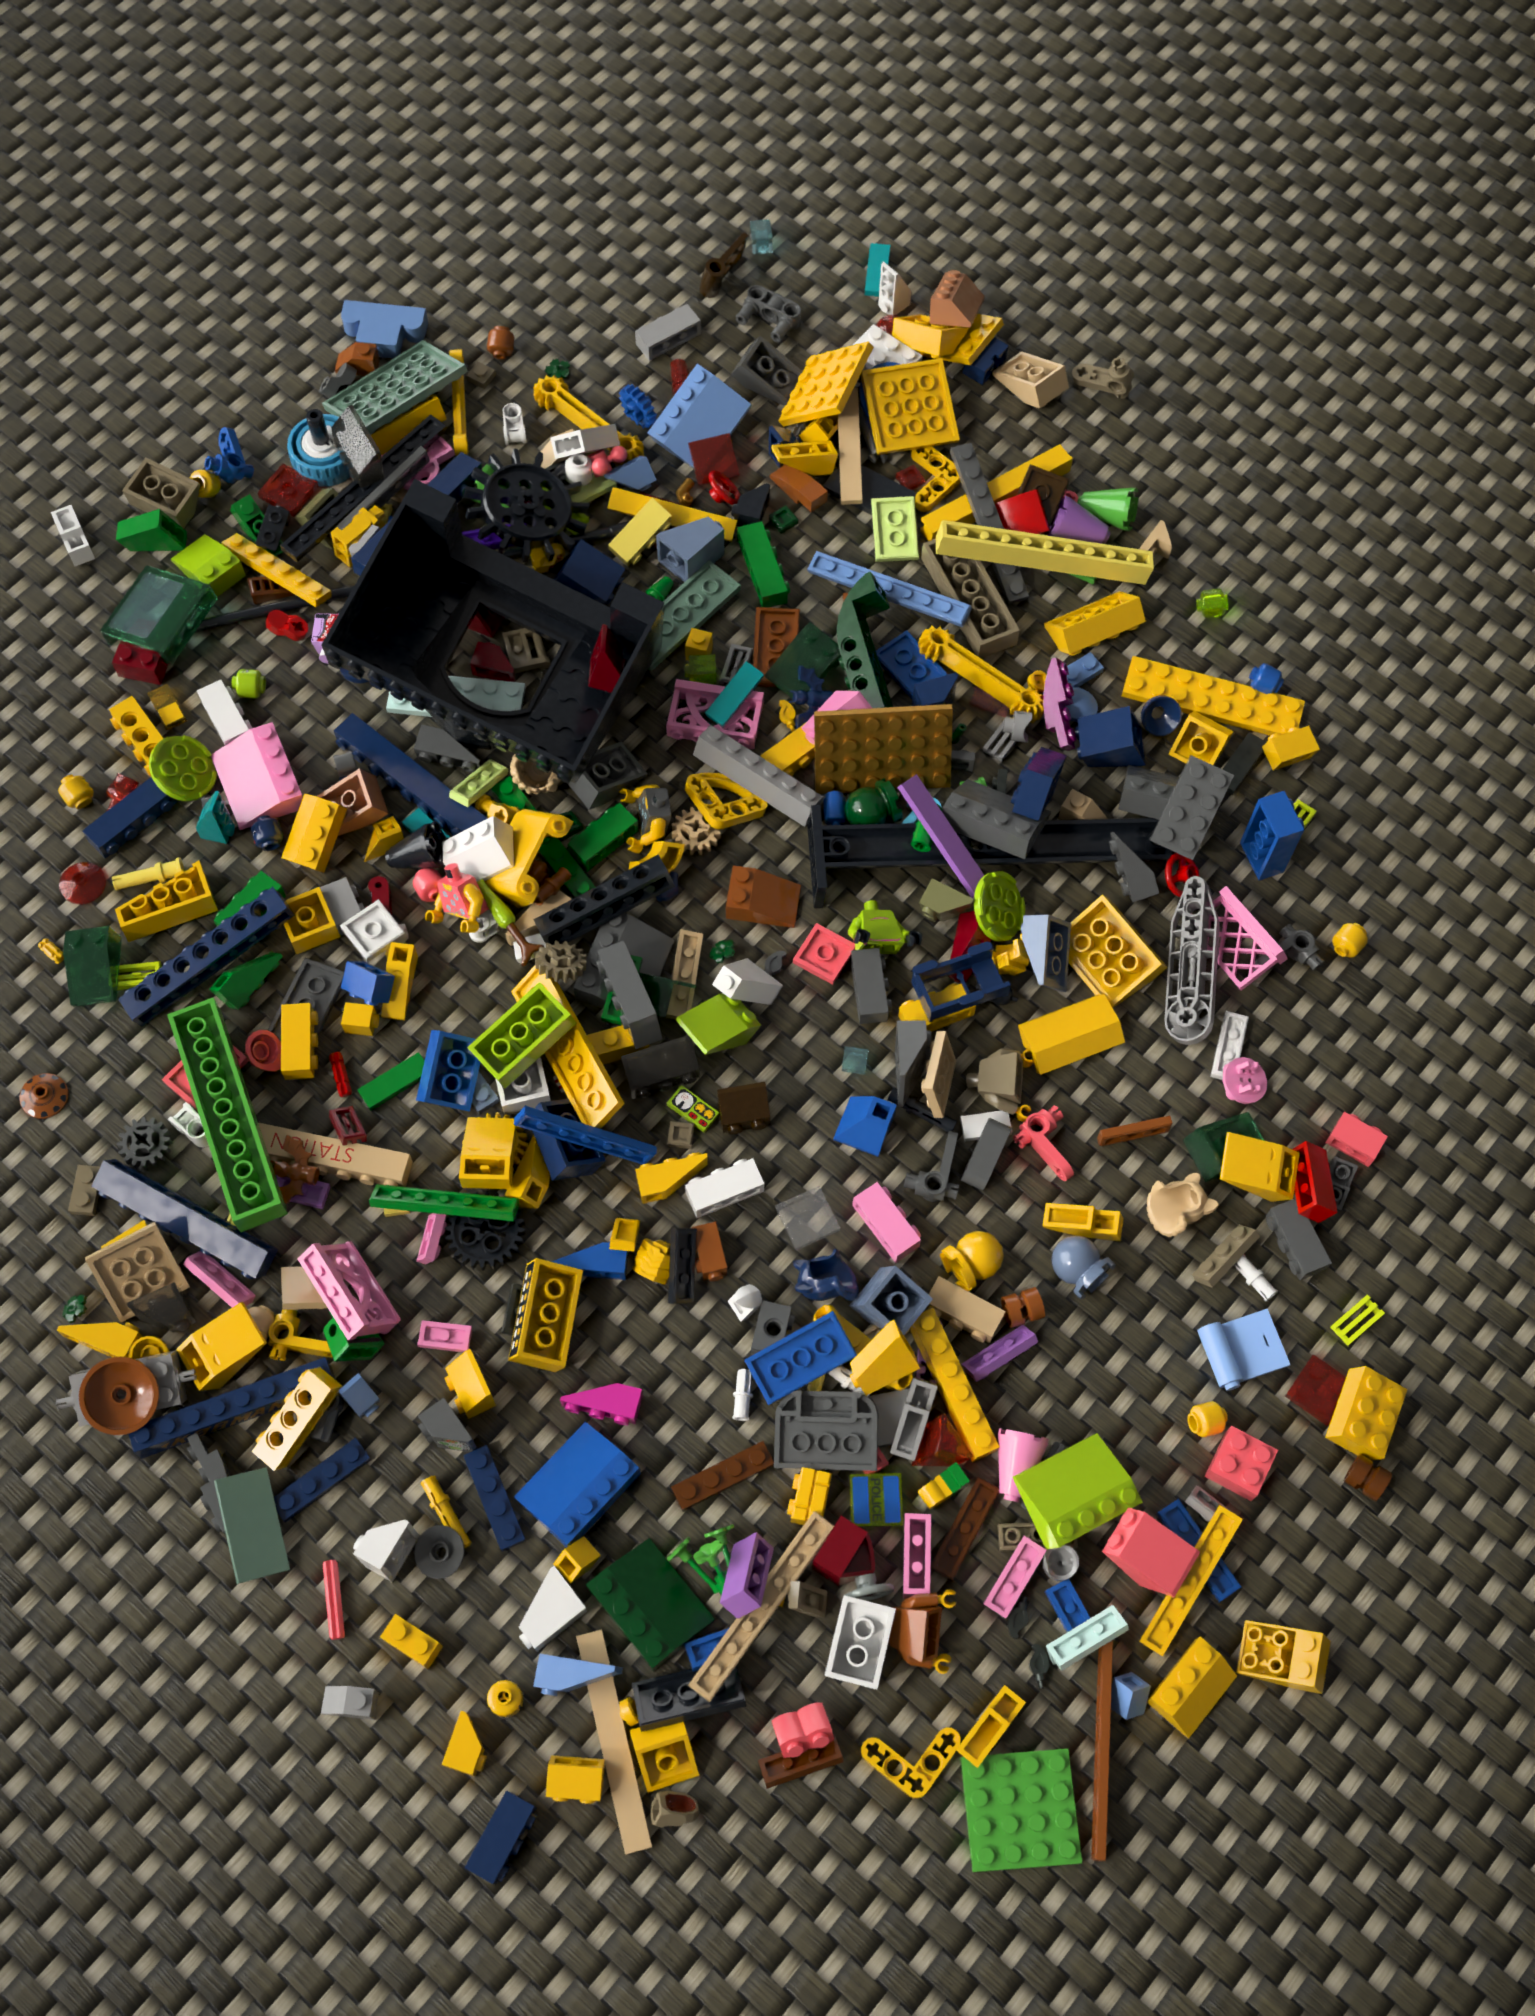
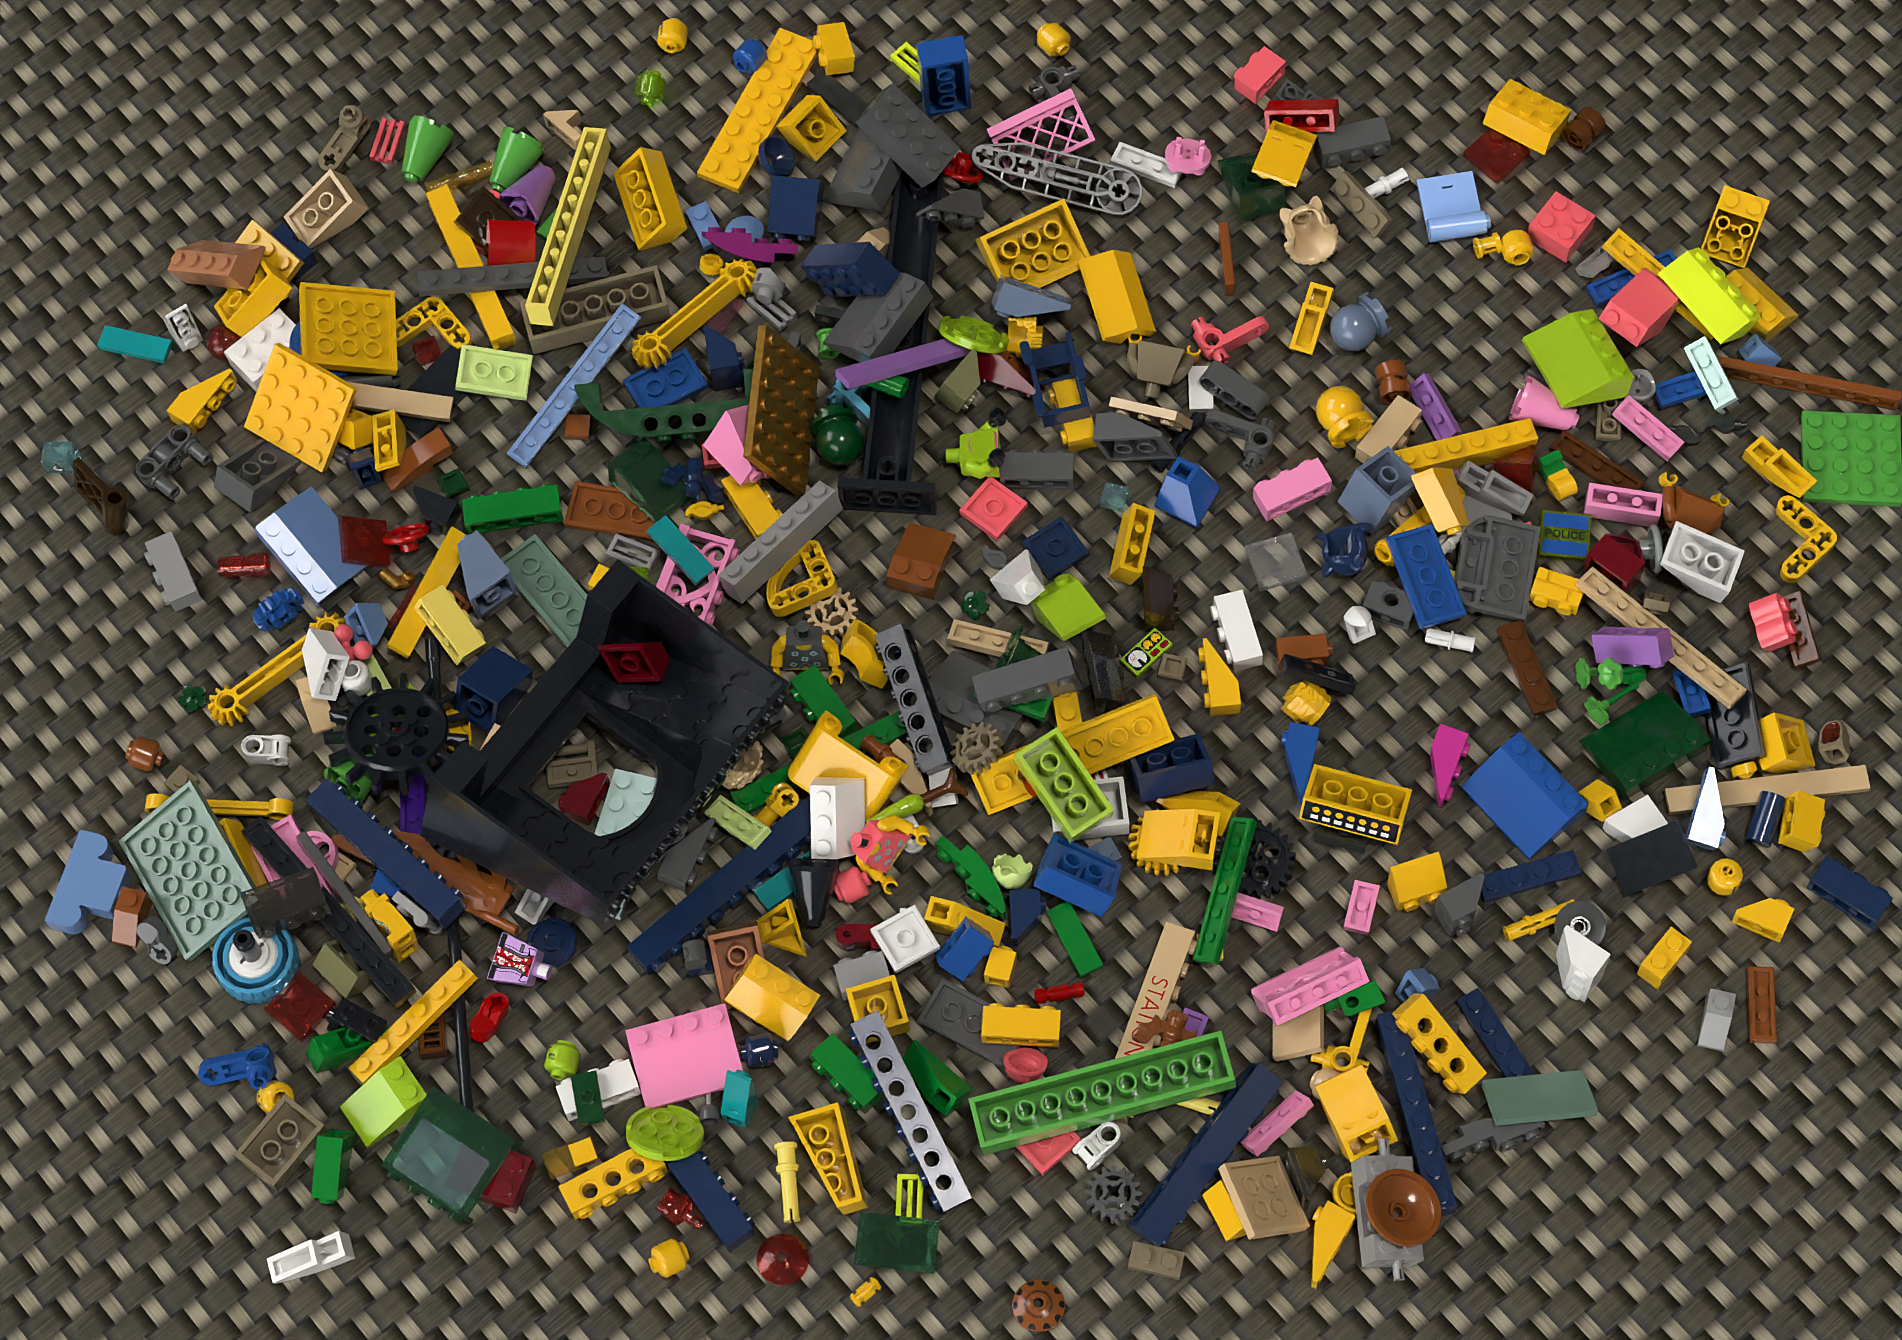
camera: 75 degrees left, 0 degrees up
dark green plant [62,1294,88,1324] -> none
coral axle [323,1560,345,1640] -> none
dark red tile [329,1106,367,1146] -> none
blue tile [514,1106,657,1165] -> none
yellow tile [609,1218,640,1251] -> none
green cone [646,576,674,602] -> none
blue piece [823,791,847,851] -> none
neon yellow tile [1330,1294,1385,1346] -> none
none -> yellow slope [166,368,237,434]
none -> coral tile [369,117,406,165]
none -> bright green cone [401,115,454,183]
none -> clear yellow pin [424,160,493,192]
none -> dark green plate [571,1070,605,1127]
none -> yellow head [657,18,688,53]
none -> green slope [936,835,1007,922]
none -> yellowish green hair [992,854,1033,890]
none -> dark blue slope [1009,889,1046,947]
none -> dark blue tile [1022,516,1090,581]
none -> yellow brick [1109,503,1155,585]
none -> yellow bush [1473,232,1502,259]
none -> black tile [1606,820,1698,896]
none -> neon yellow slope [1658,247,1761,344]
none -> dark blue brick [1745,791,1786,848]
none -> dark orange tile [1747,966,1777,1044]

